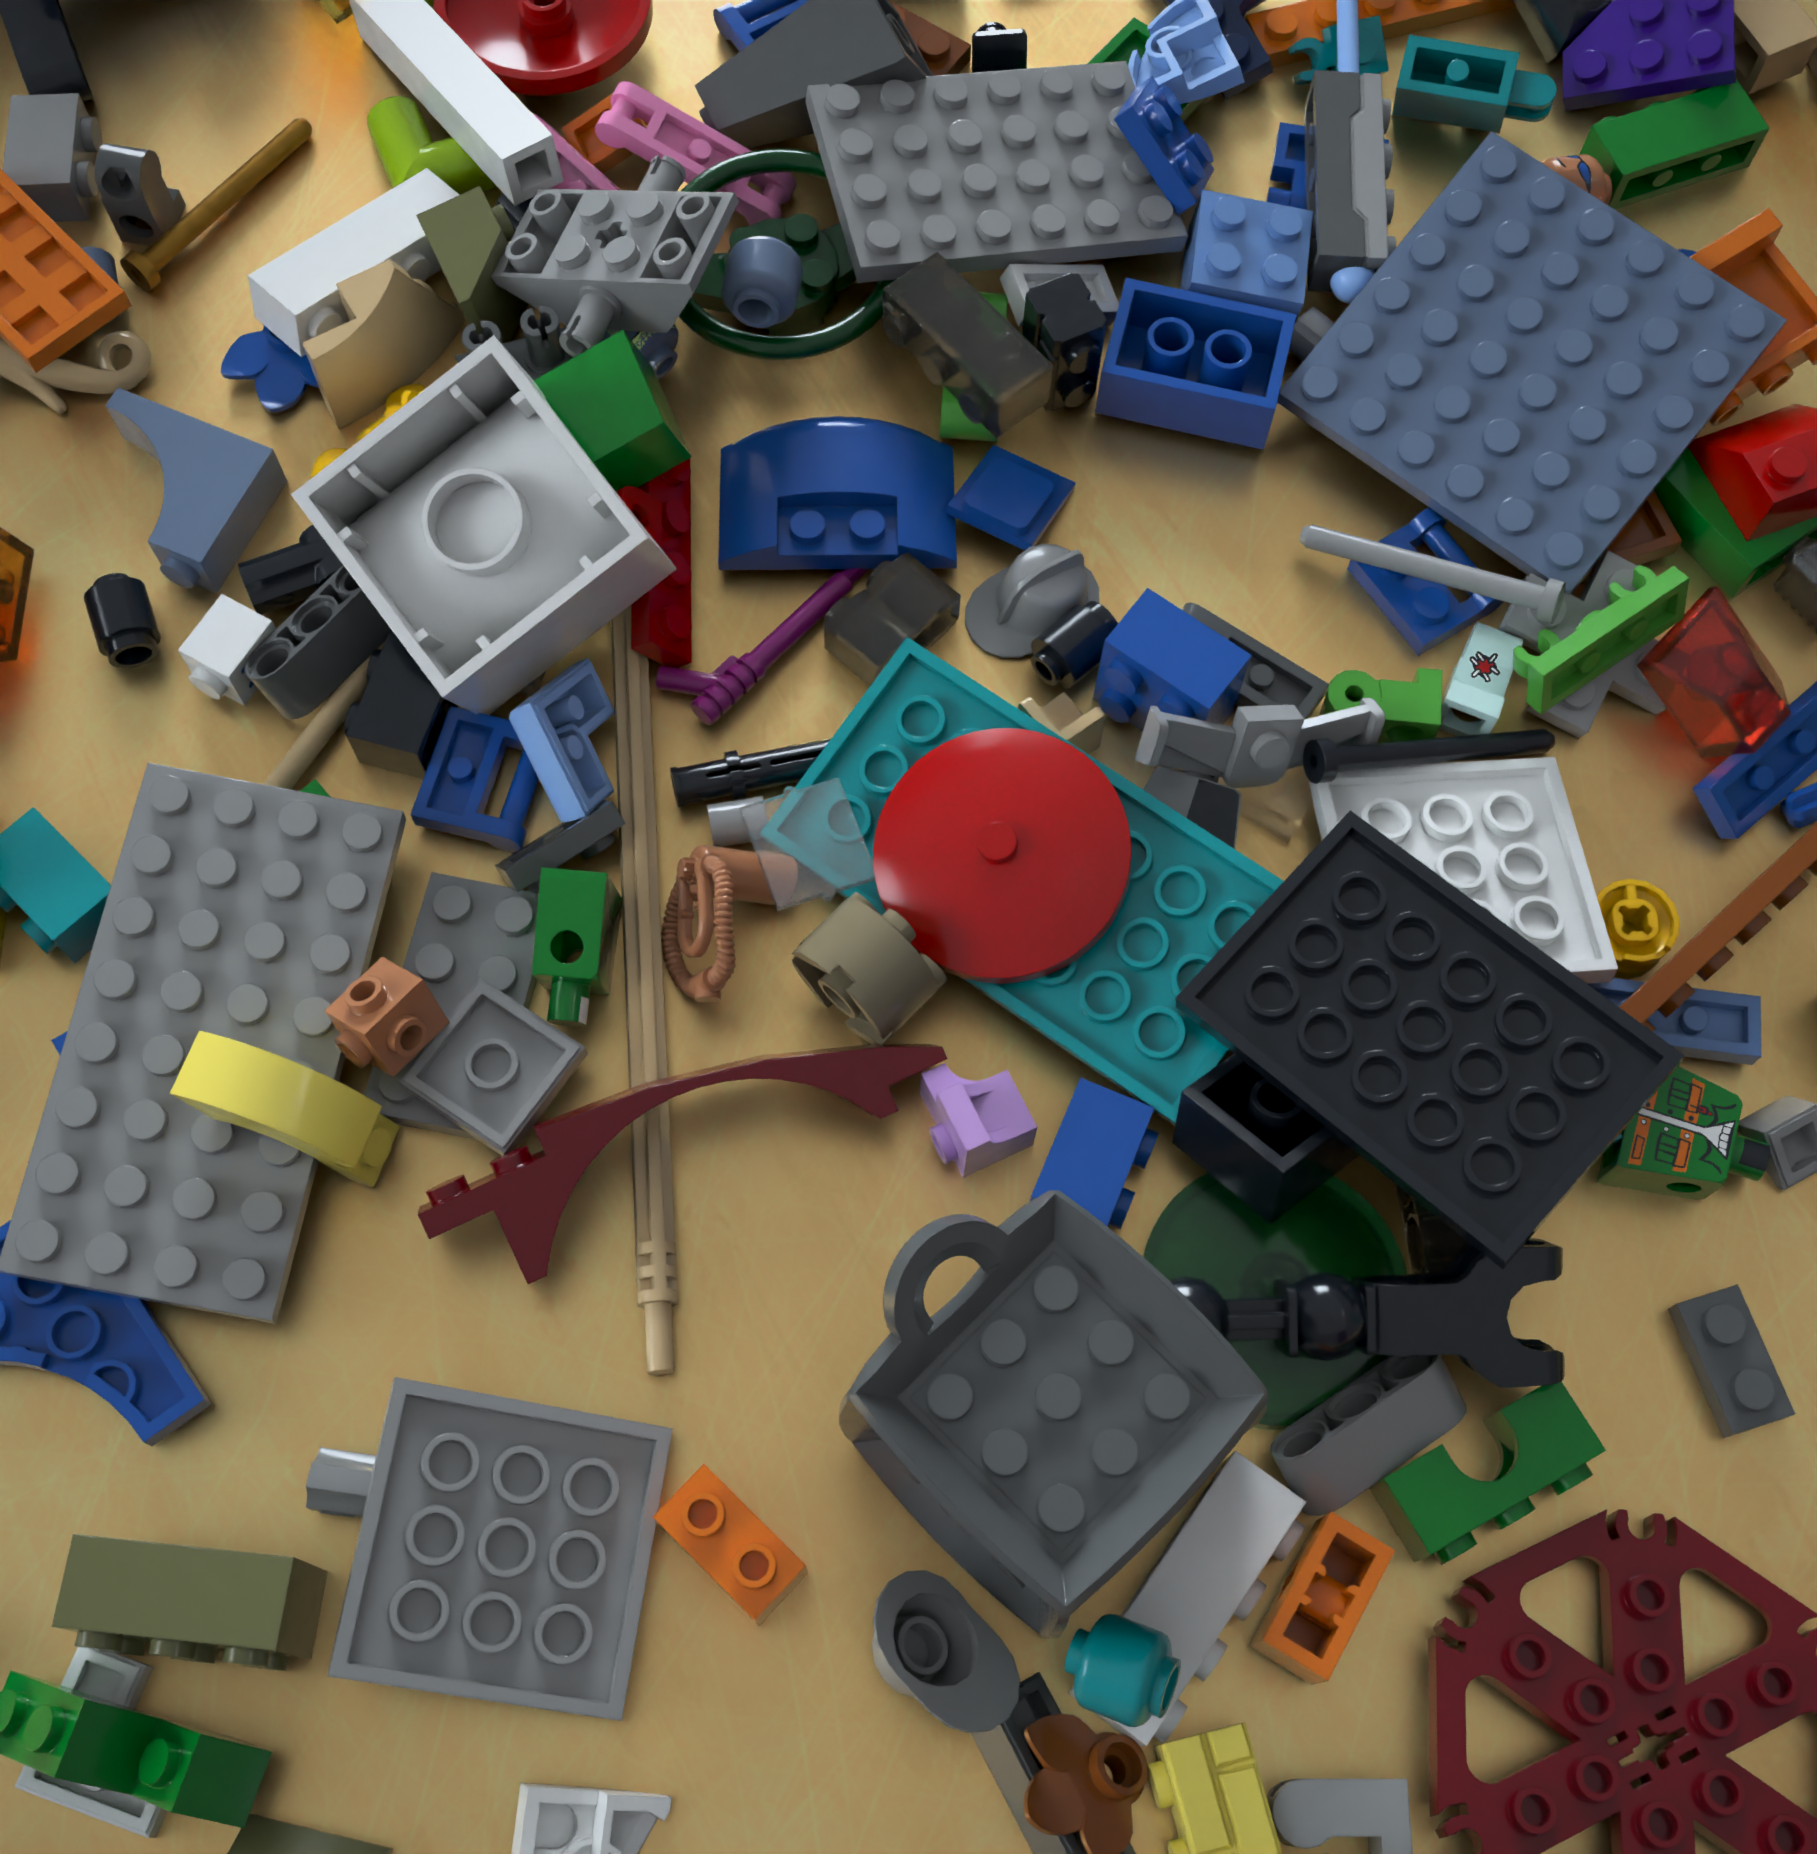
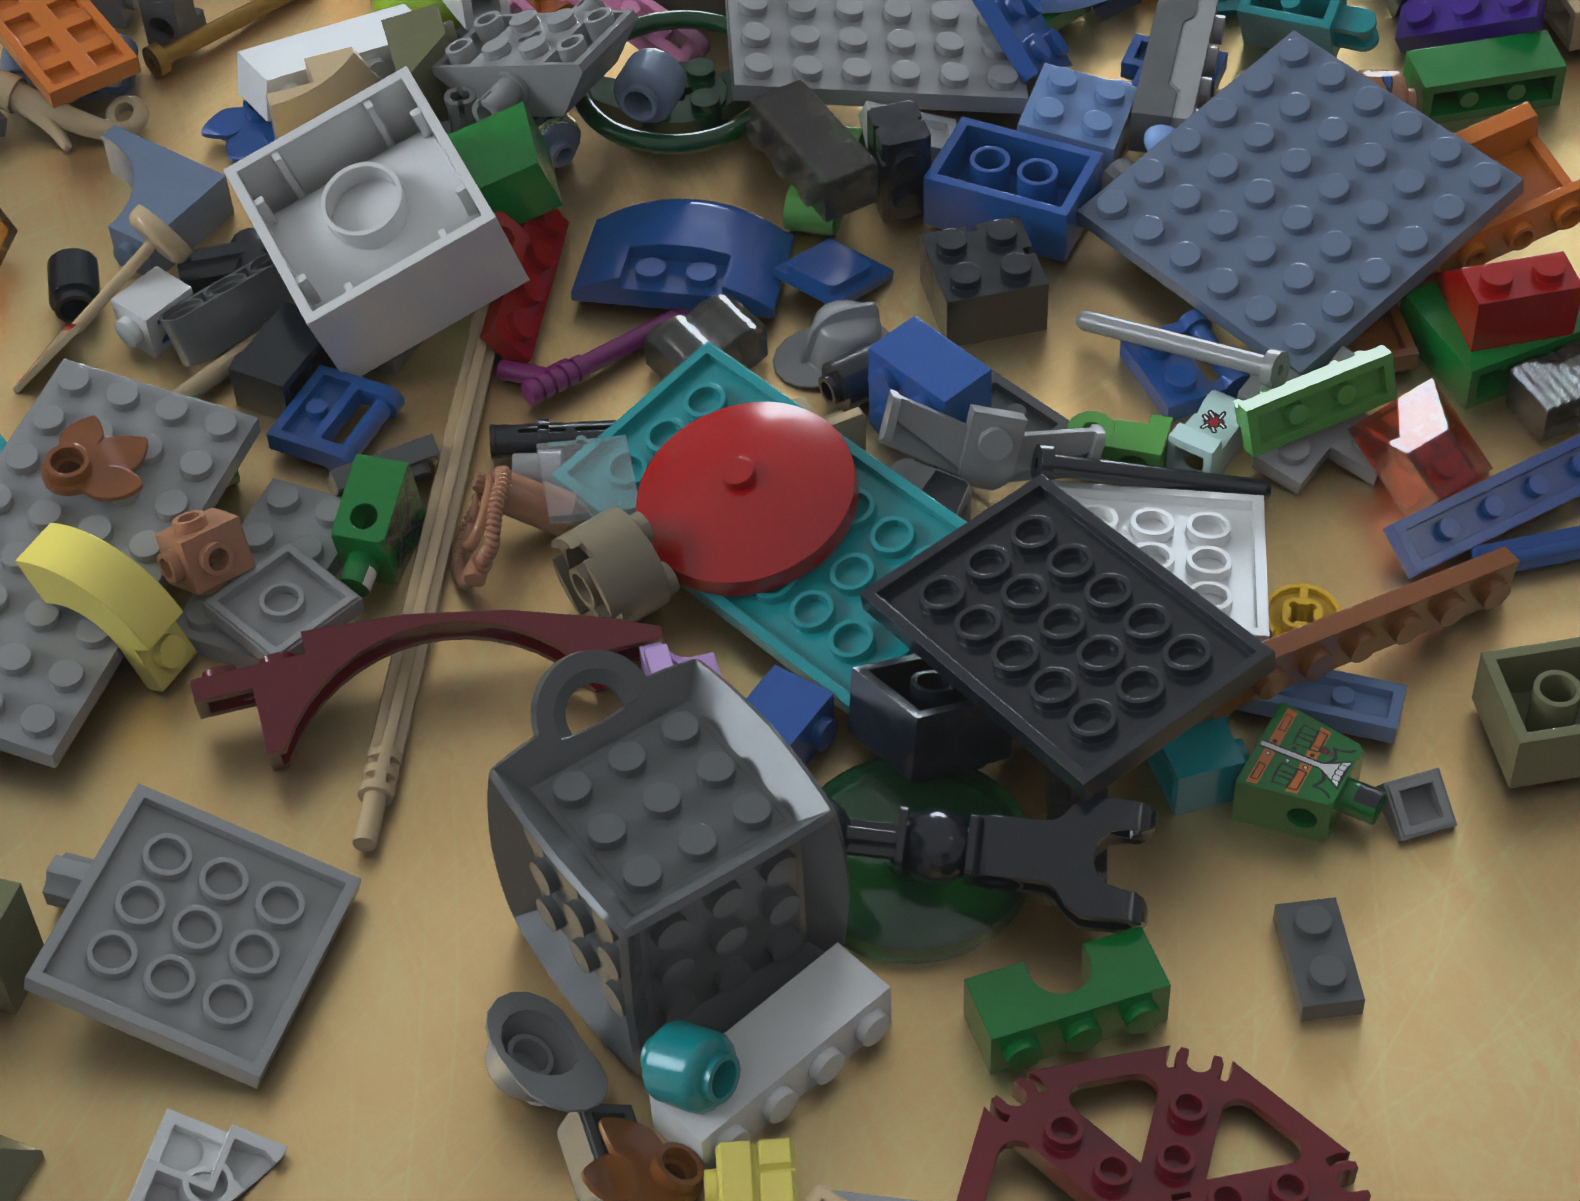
camera: 15 degrees right, 20 degrees down
light blue brick [509,658,614,822] -> none
orange brick [653,1464,808,1626] -> none
orange brick [1249,1512,1395,1685] -> none
light grey beam [1270,1355,1466,1516] -> none
none -> tan piece [12,204,193,394]
none -> dark orange plate [41,415,148,502]
none -> black piece [920,216,1049,346]

